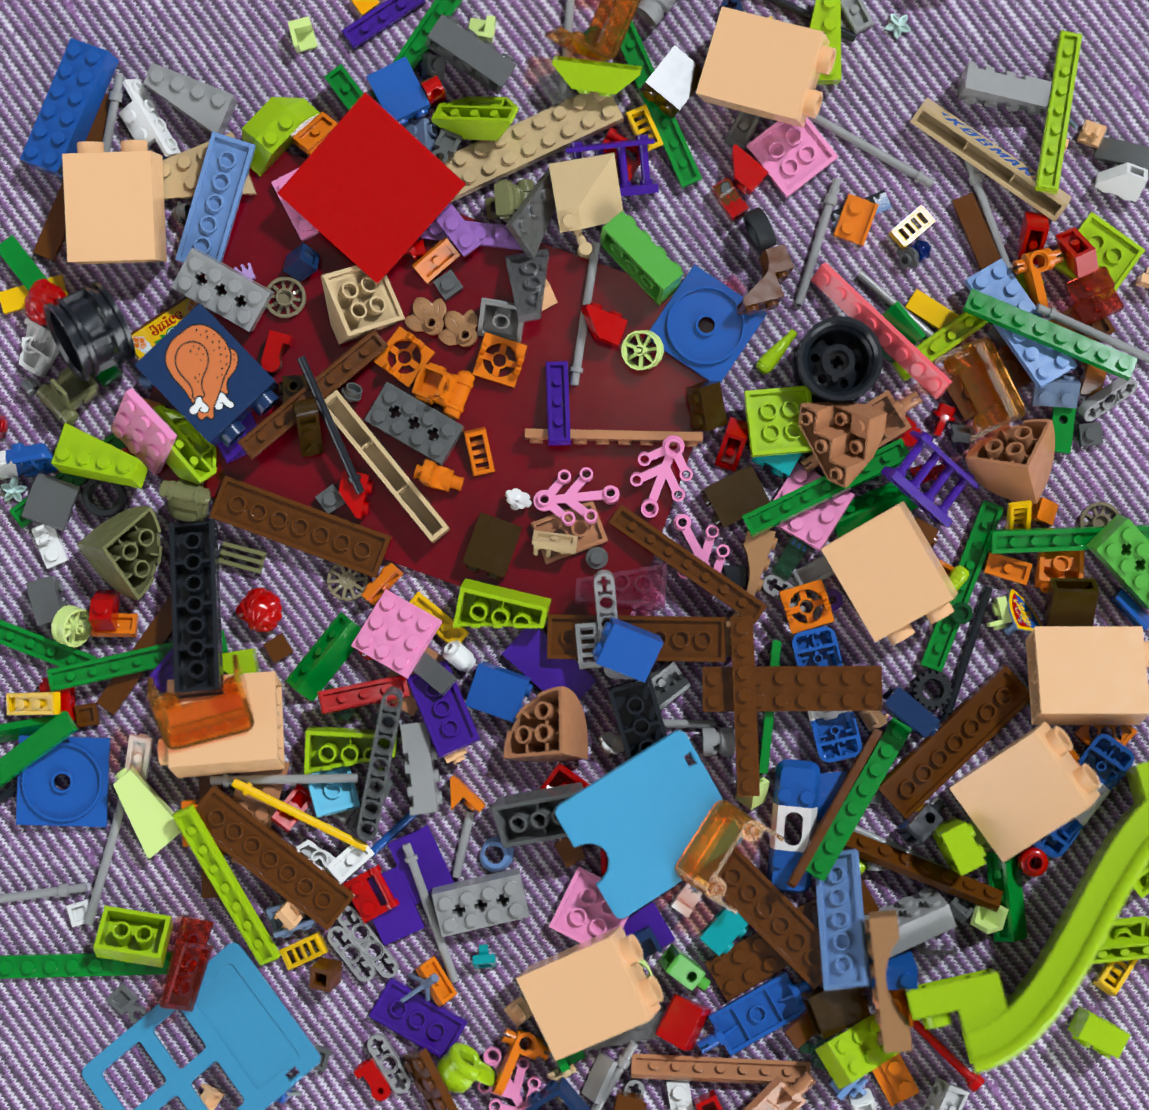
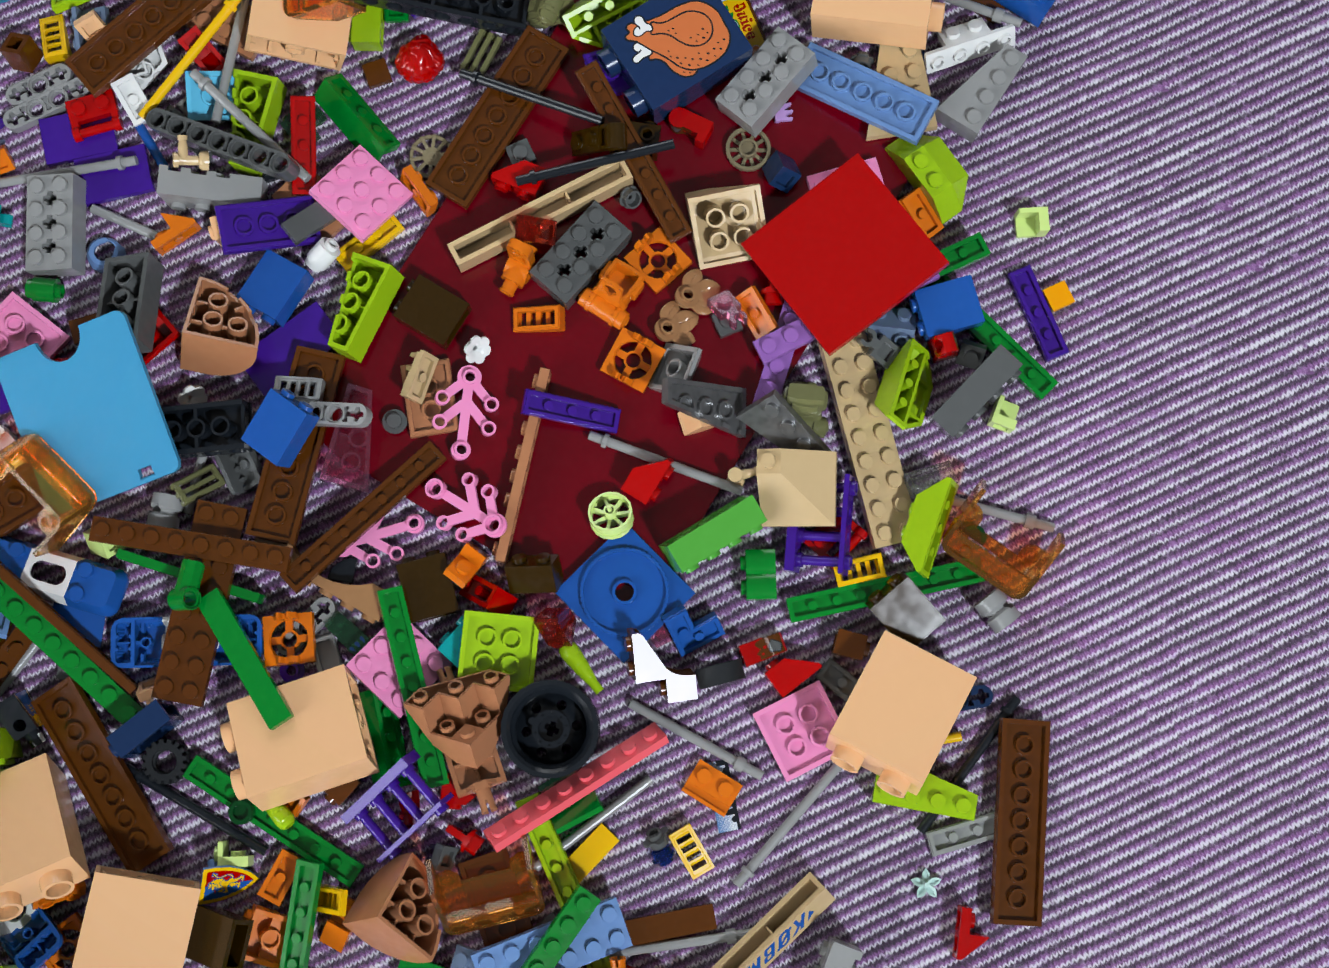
camera: 100 degrees right, 5 degrees down
none -> green brick [25,277,65,303]
none -> green piece [167,559,205,611]
none -> olive tile [169,463,226,507]
none -> tan piece [172,135,209,171]
none -> light grey bar [189,69,312,183]
none -> green tile [199,588,294,730]
none -> orange slope [443,541,490,589]
none -> black bar [459,68,605,125]
none -> clear red slope [515,215,557,246]
none -> clear red slope [534,608,577,648]
none -> blue tile [661,604,726,657]
none -> clear pink plate [707,289,748,330]
none -> green brick [740,549,777,601]
none -> reddish brown brick [830,628,871,661]

